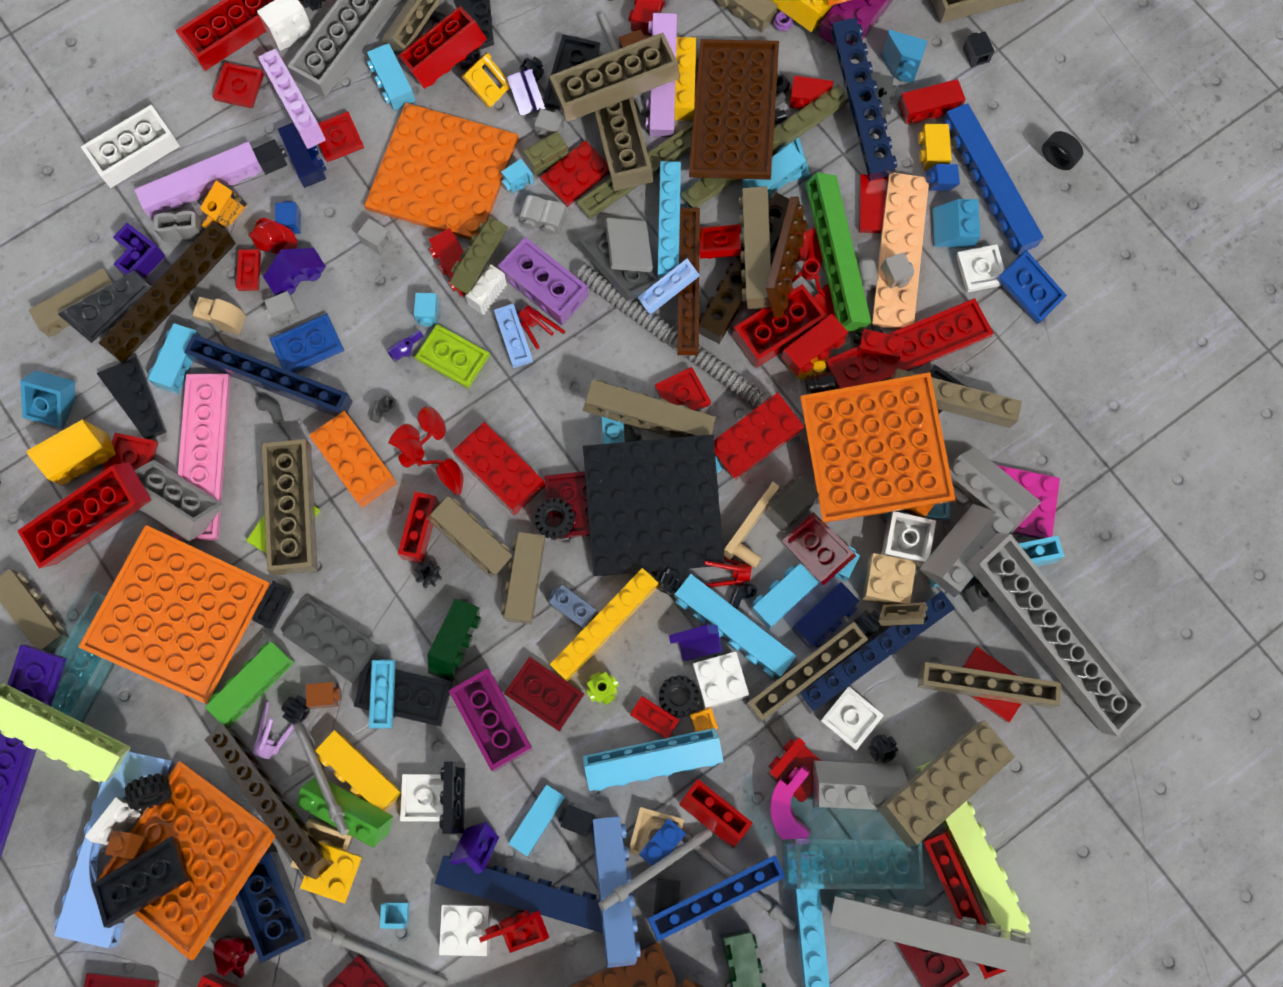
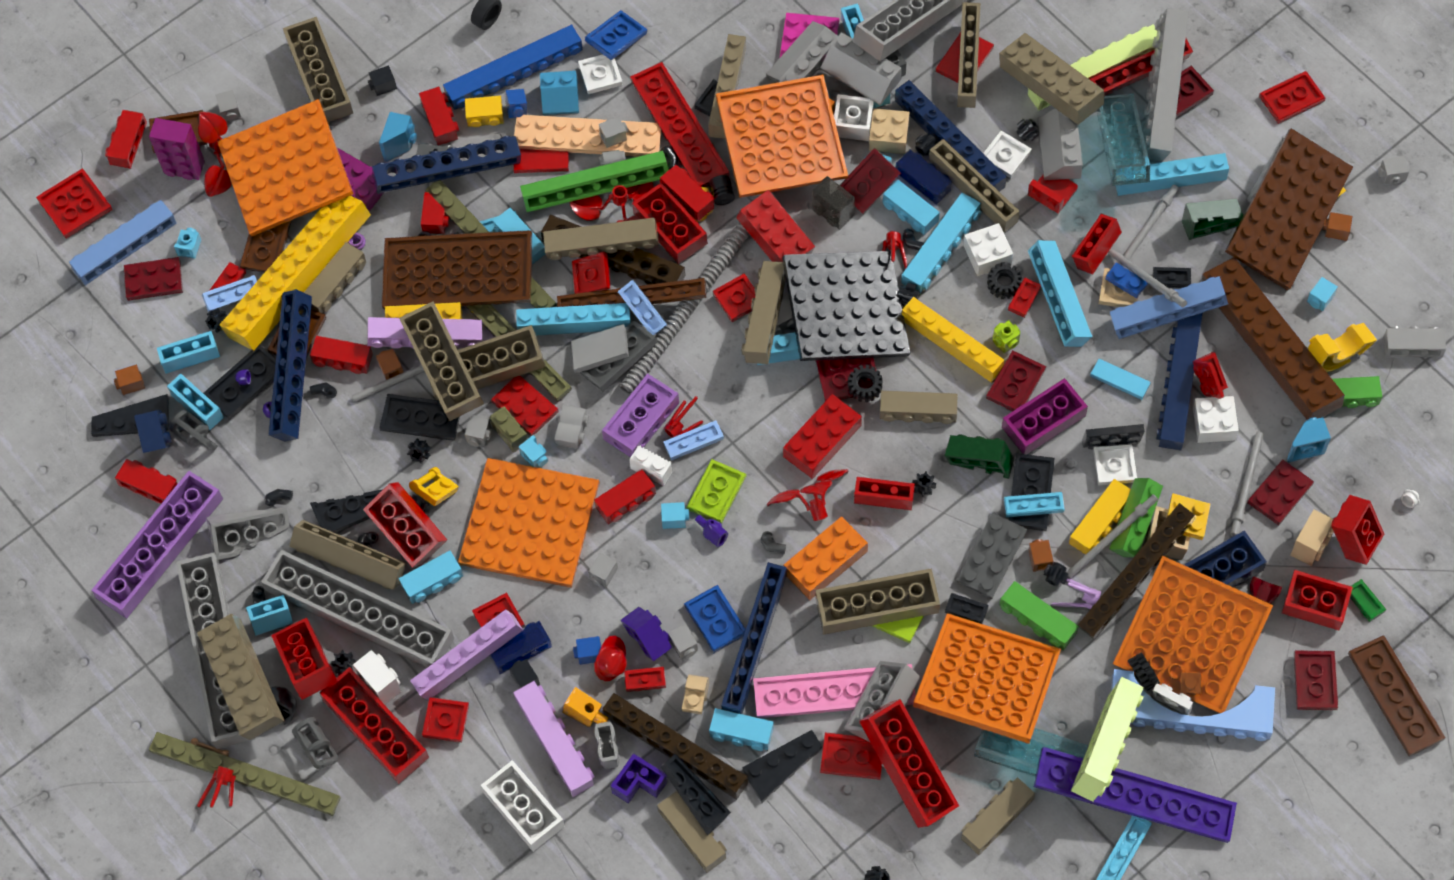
camera: 90 degrees left, 10 degrees down
dark azure slope [20,370,75,429] -> none
yellow slope [27,419,116,485] -> none
black plate [92,836,190,928] -> none
dark grey arm [256,397,284,424] -> none
medium azure panel [380,902,409,929] -> none
dark tan brick [426,496,512,577] -> none
dark purple panel [449,822,499,874] -> none
olive brick [450,216,508,294] -> none
panel [507,68,545,115] -> none
sand blue brick [549,585,598,630] -> none
black brick [558,805,595,837] -> none
blue brick [647,855,786,941] -> none
dark purple panel [669,625,722,661] -> none
light orange tile [690,708,718,732] -> none
tan piece [724,482,780,569] -> none
reddish brown plate [766,196,808,317] -> none
dark pink arch [771,764,811,851] -> none
red plate [858,329,905,360] -> none
dark tan tile [878,602,928,626] -> none

